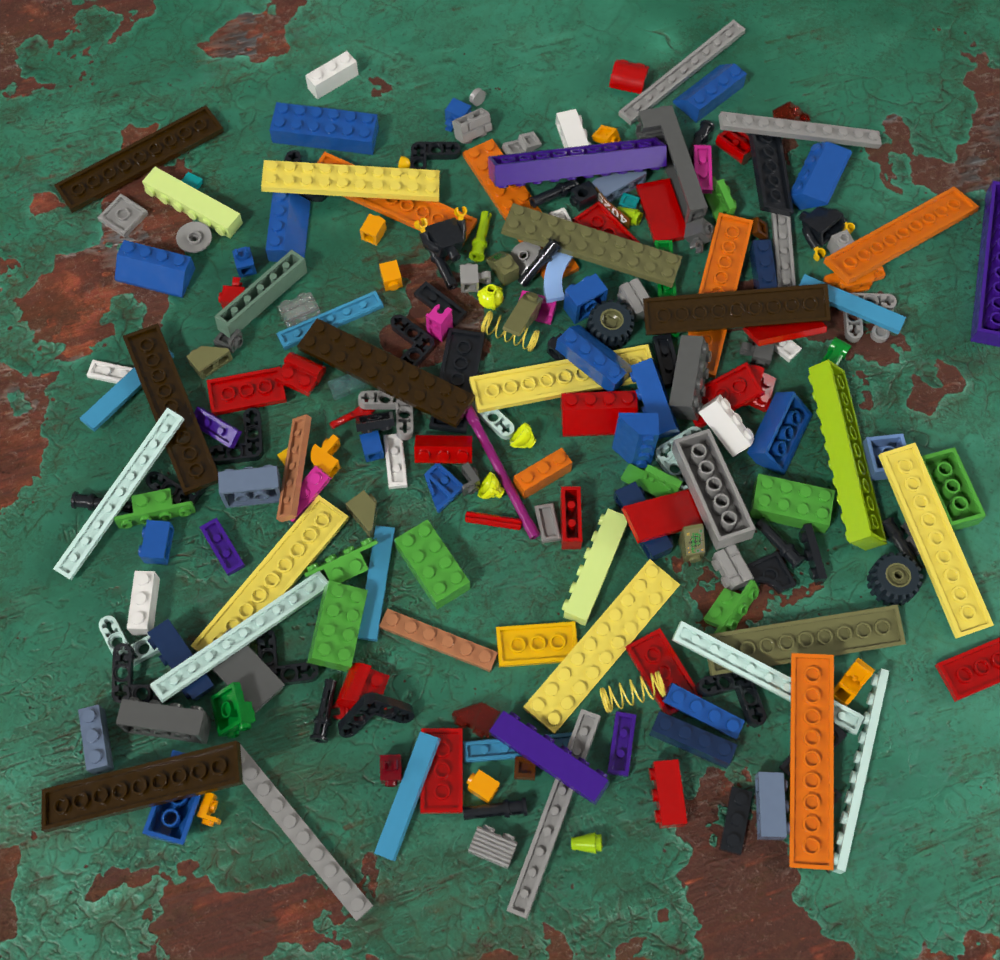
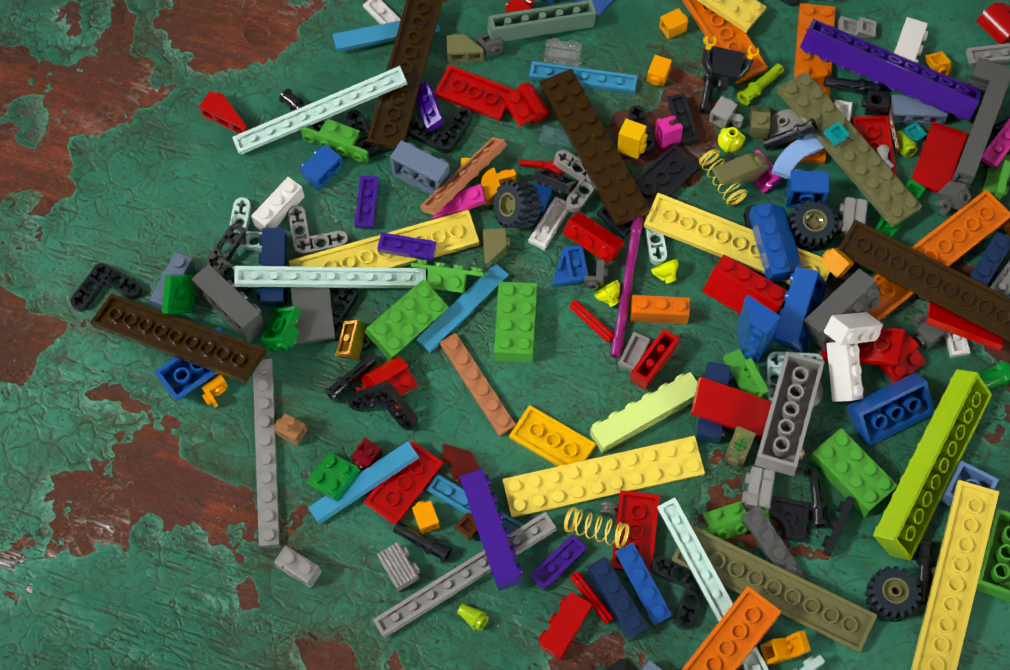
camera: 40 degrees right, 0 degrees up
none -> black beam [70,263,142,312]
none -> green plate [162,274,196,314]
none -> red slope [199,90,248,134]
none -> medium nougat brick [274,414,307,446]
none -> light grey brick [274,546,322,588]
none -> light grey beam [288,205,348,257]
none -> green plate [306,452,360,502]
none -> pearl gold slope [335,320,367,360]
none -> dark purple plate [377,232,437,261]
none -> black wheel [493,181,541,228]
none -> red axle [570,571,614,624]
none -> dark grey bush [599,502,618,518]
none -> yellow brick [617,119,648,159]
none -> dark grey plate [741,505,803,577]
none -> light orange brick [820,248,854,278]
none -> teal tile [823,121,851,147]
none -> white brick [824,312,883,345]
none -> light grey arm [876,145,894,170]

